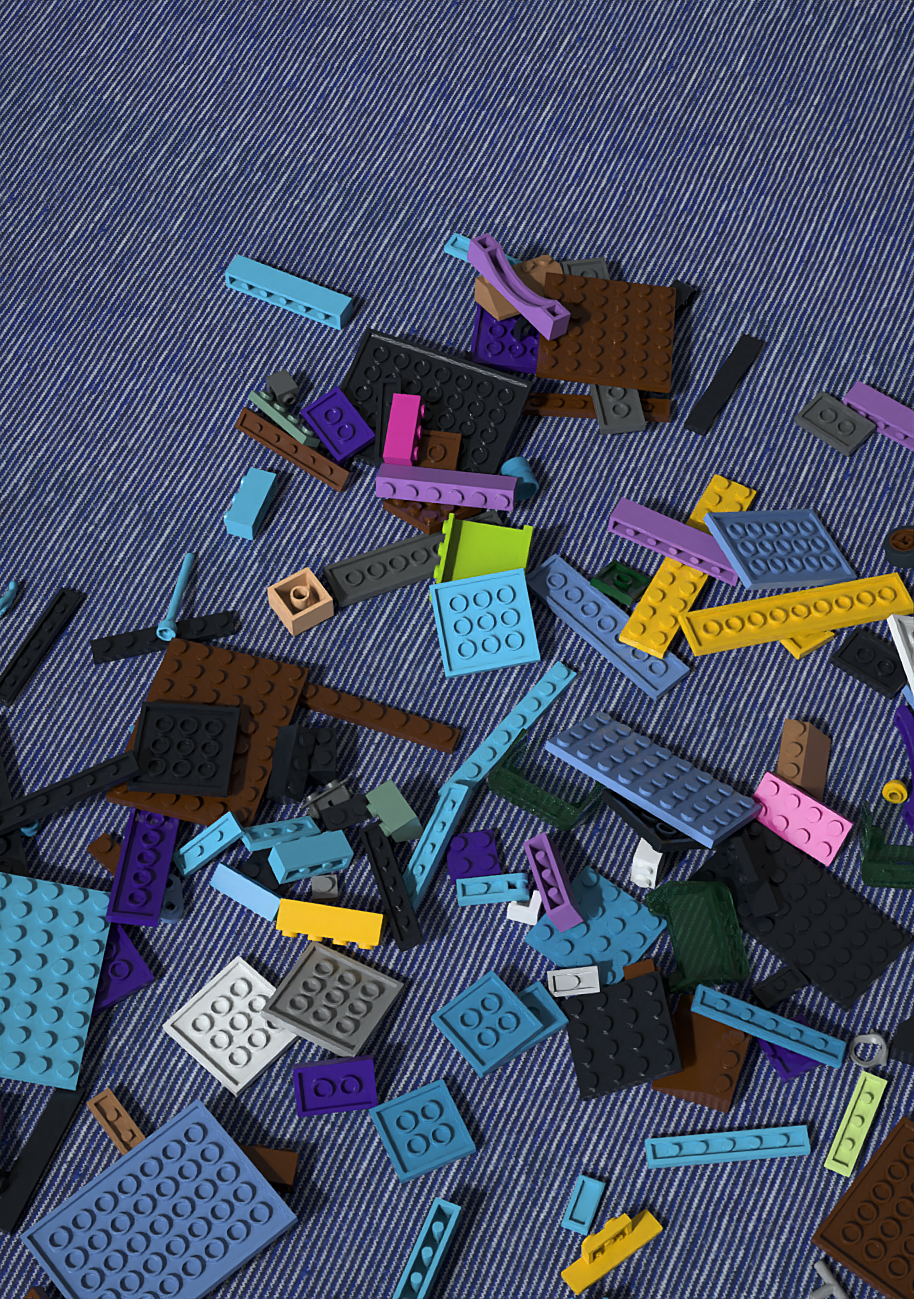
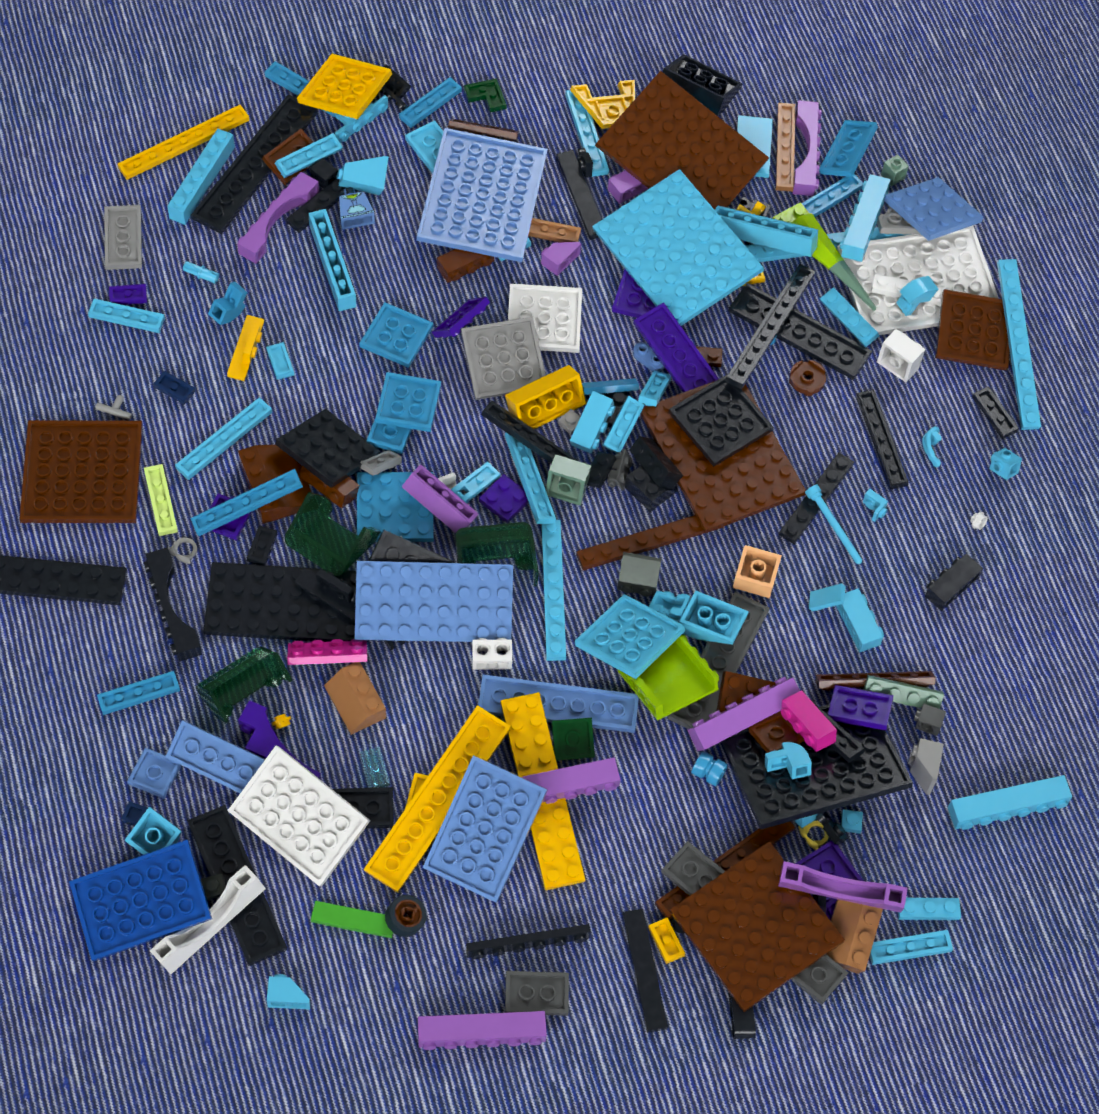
camera: 135 degrees right, 5 degrees up
none -> dark blue plate [153,371,195,405]
none -> clear light blue plate [360,747,390,788]
none -> black plate [466,924,591,959]
none -> white brick [472,638,512,670]
none -> medium lavender slope [541,242,581,276]
none -> pearl dark grey slope [617,552,662,597]
none -> yellow plate [648,917,685,964]
none -> medium azure cylinder [649,591,691,622]
none -> medium azure slope [679,590,749,645]
none -> medium azure brick [765,742,812,779]
none -> reddish brown plate [789,360,826,396]
none -> medium azure tile [809,583,846,611]
none -> medium azure bracket [863,489,888,522]
none -> medium azure plate [898,898,961,920]
none -> light grey slope [908,738,944,795]
none -> black brick [925,553,983,611]
none -> white plate [970,512,988,530]

